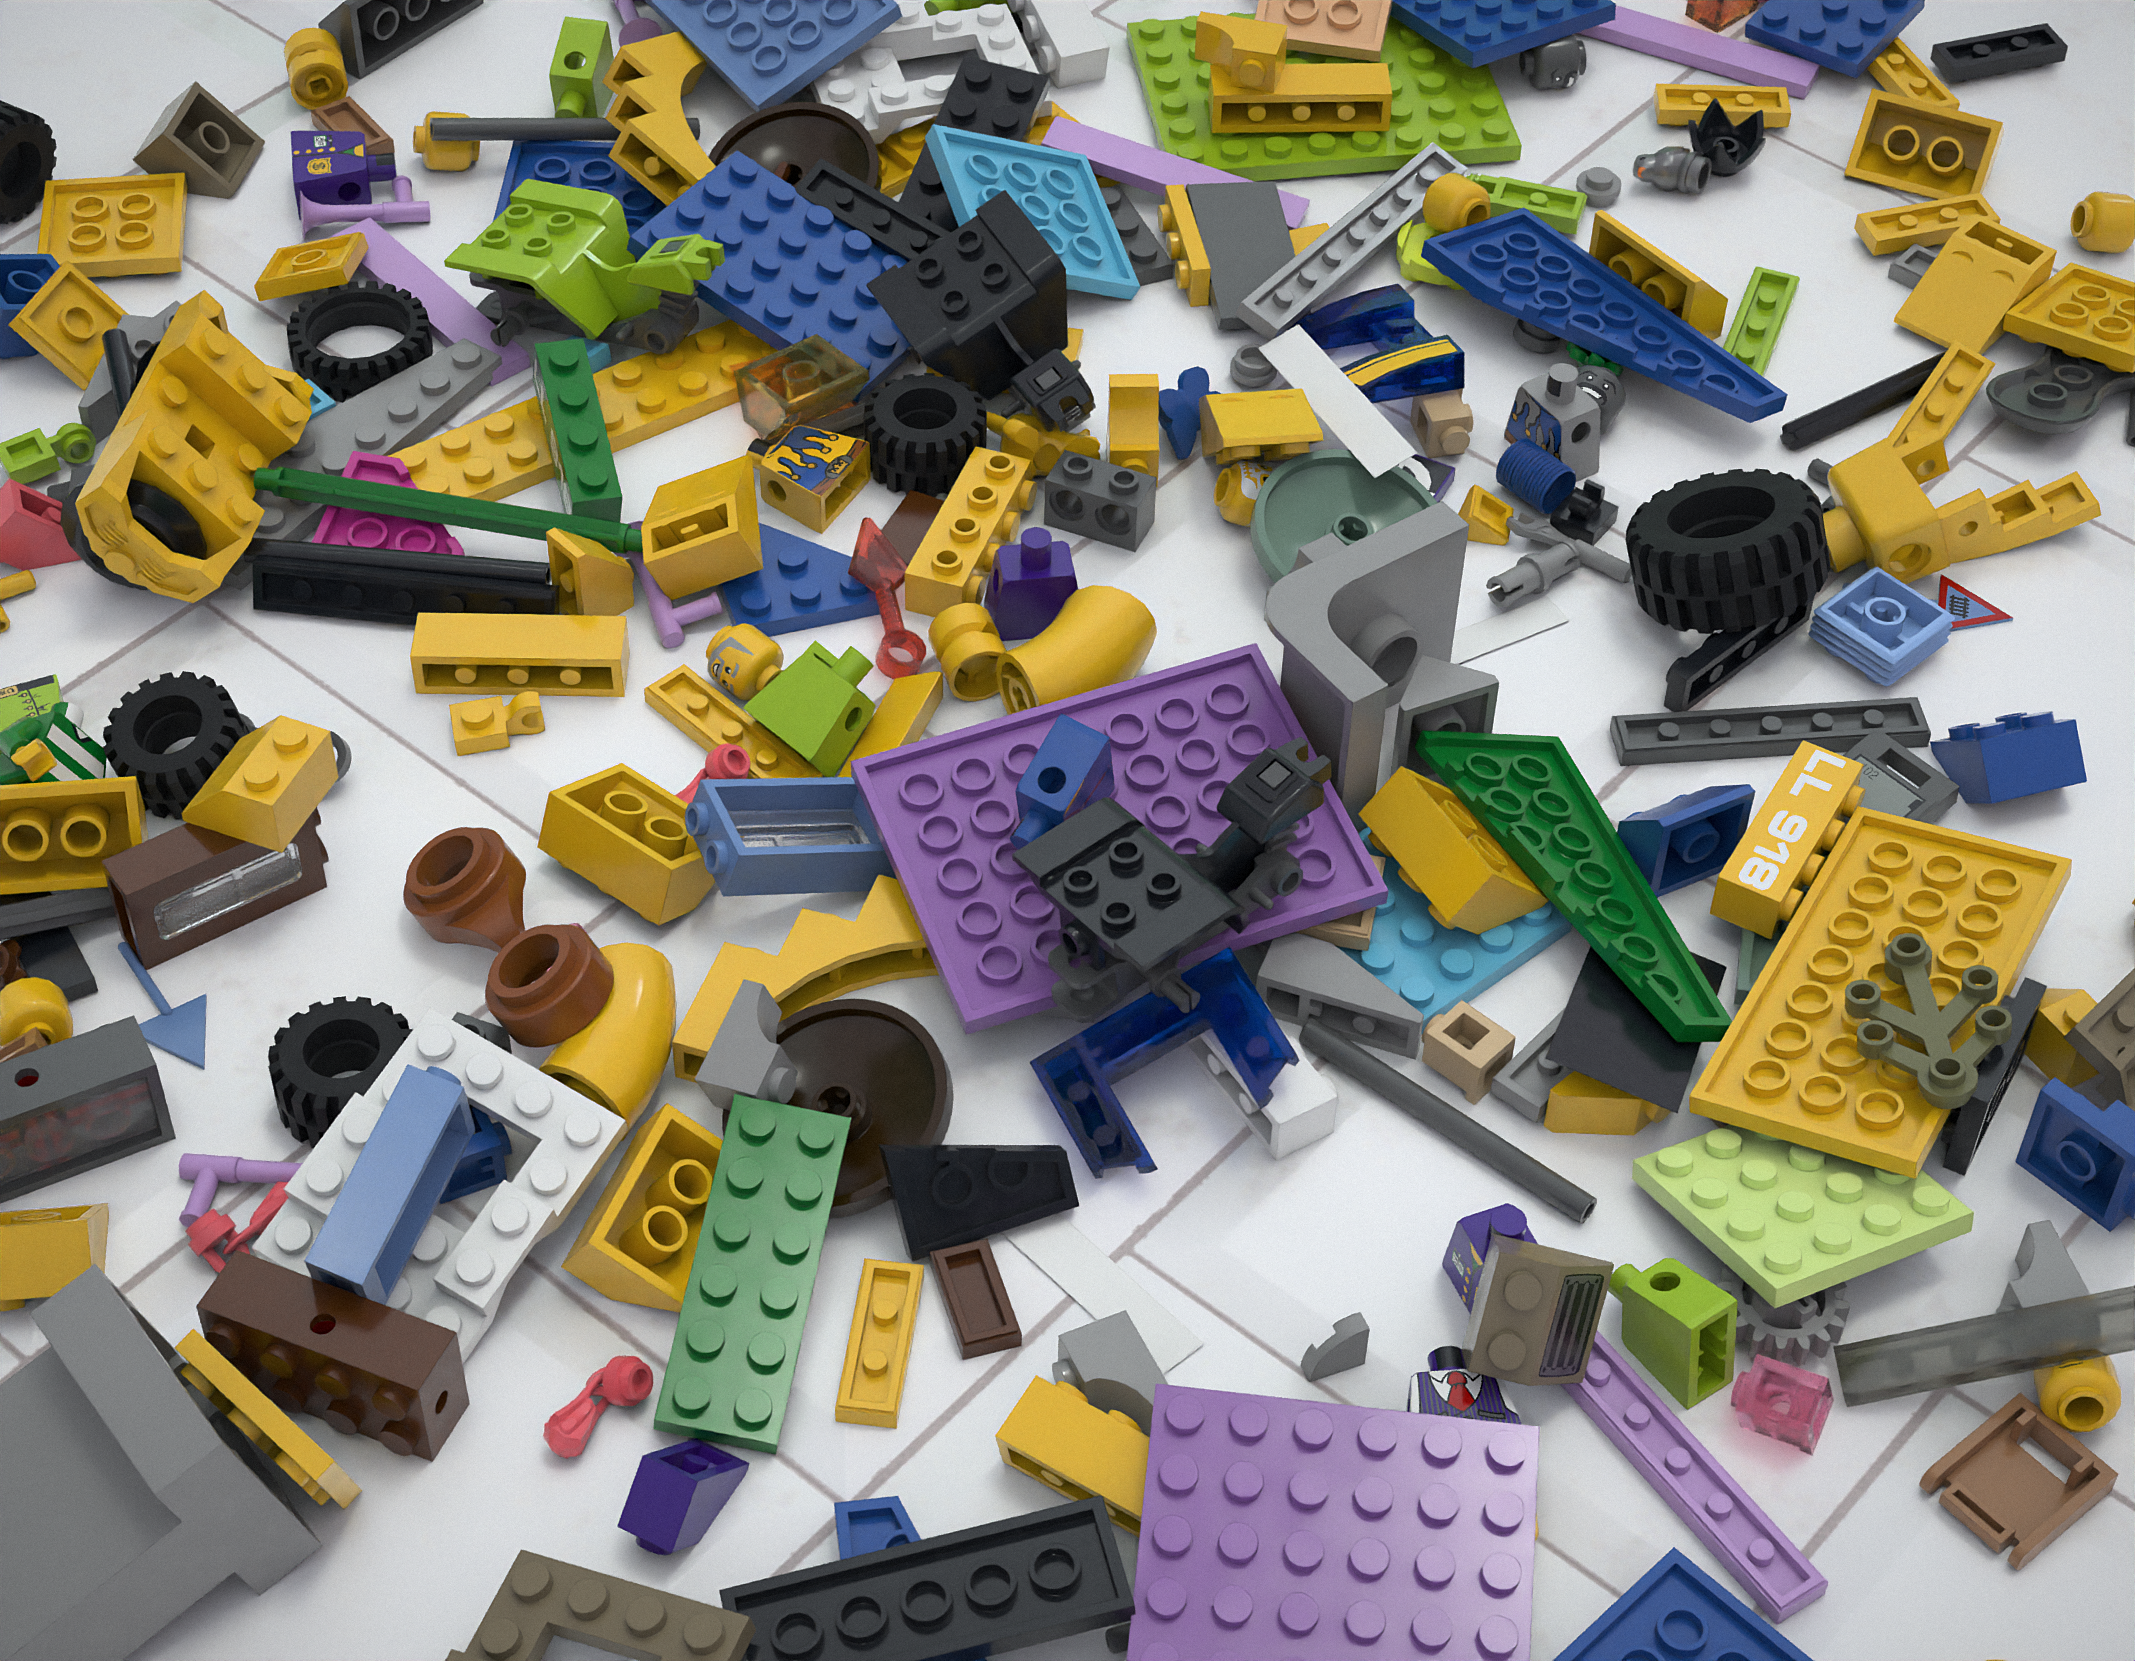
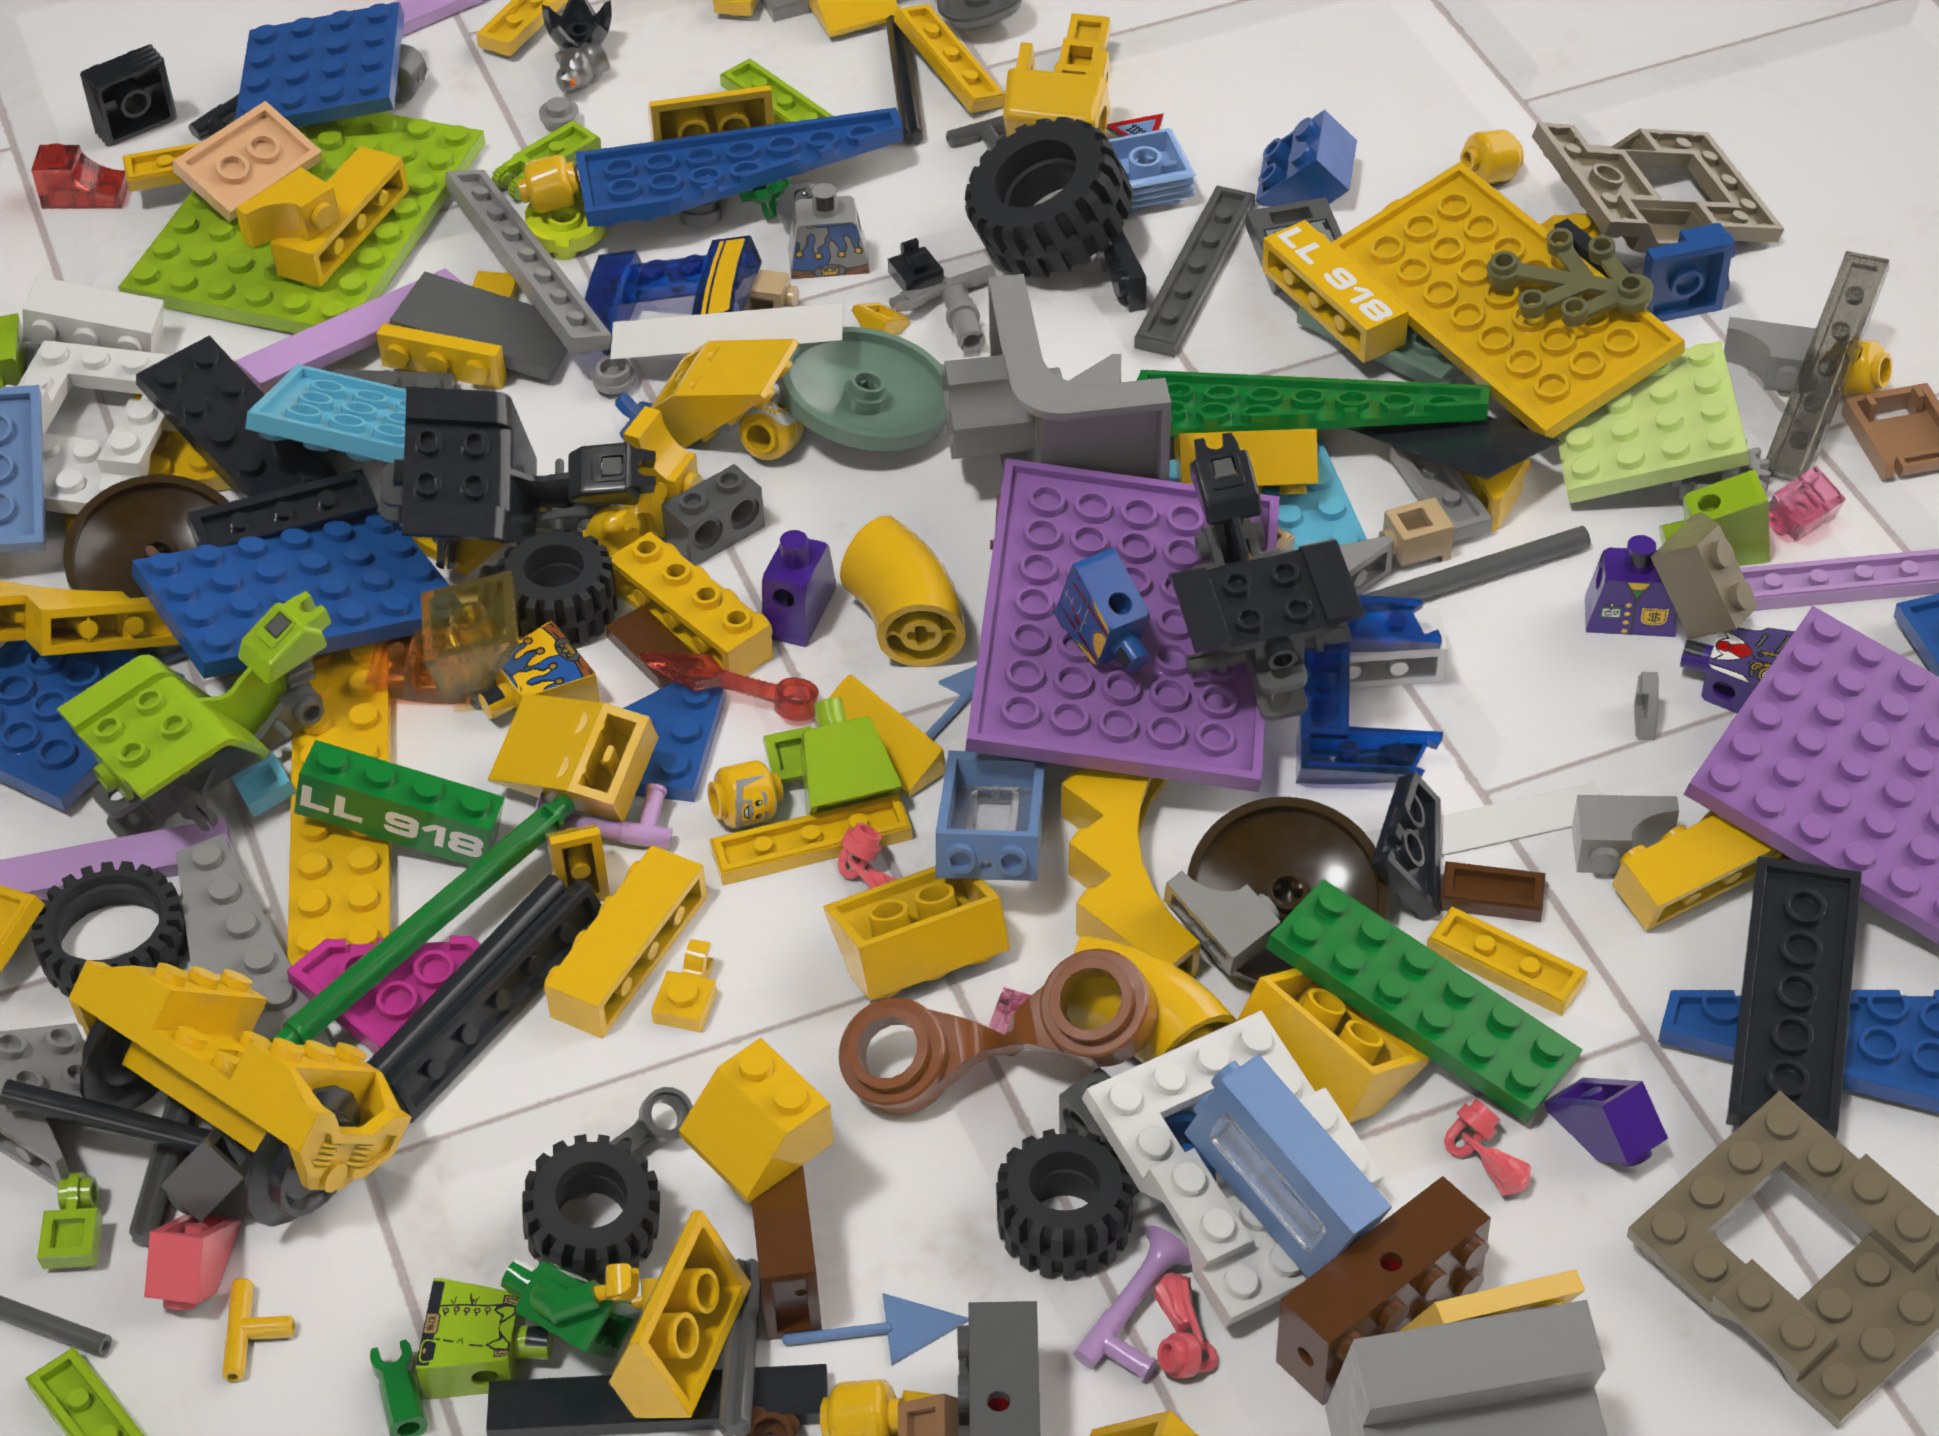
camera: 60 degrees left, 0 degrees up
yellow wheel [928,603,1007,701] -> none
blue piece [1496,438,1576,515] -> none
blue slope [1617,784,1756,898] -> none

